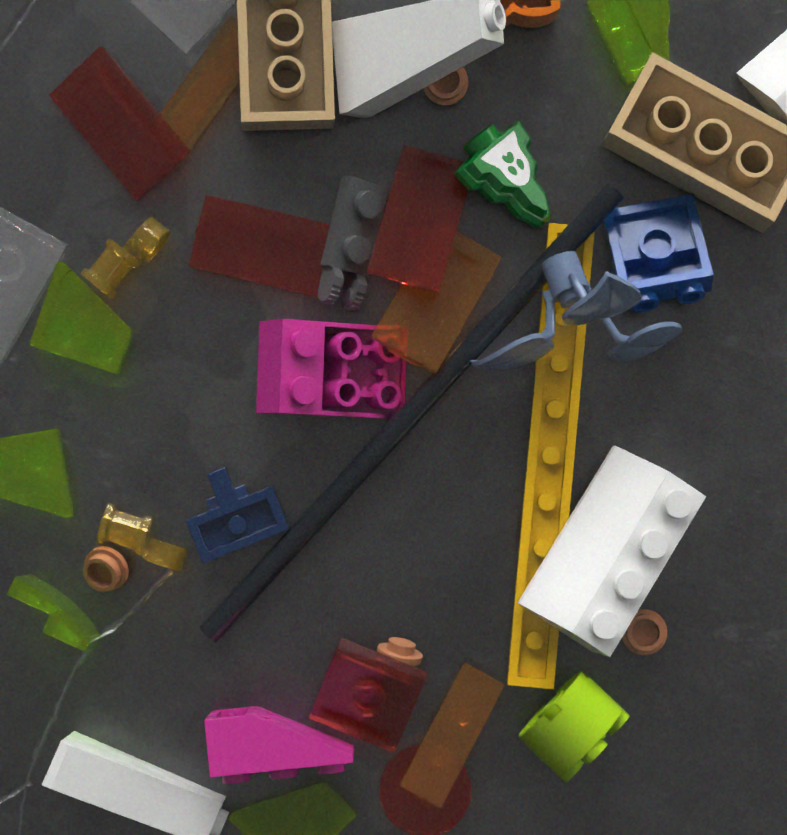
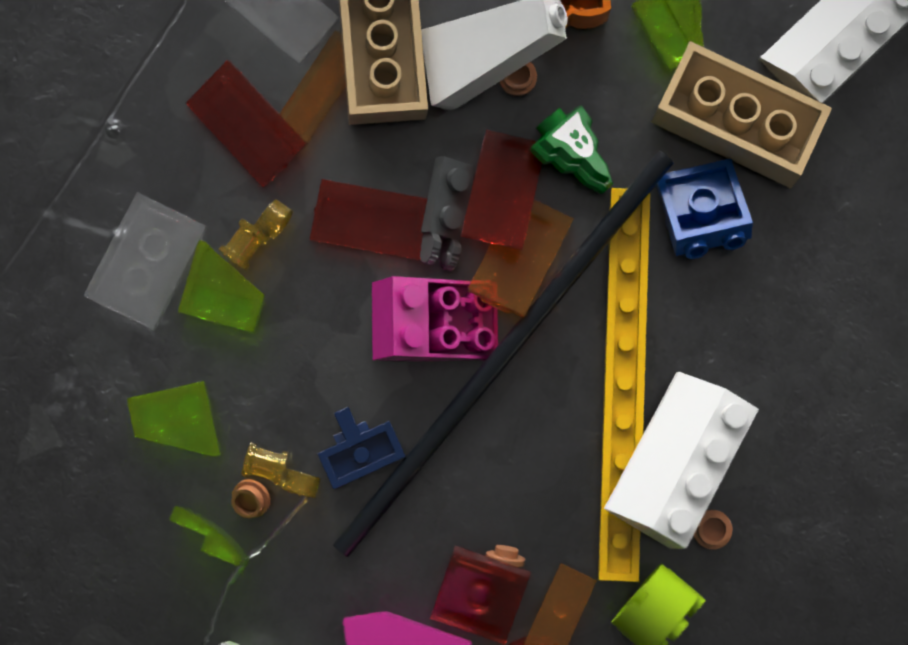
camera: 10 degrees left, 5 degrees down
sand blue plant [470,251,683,371] -> none

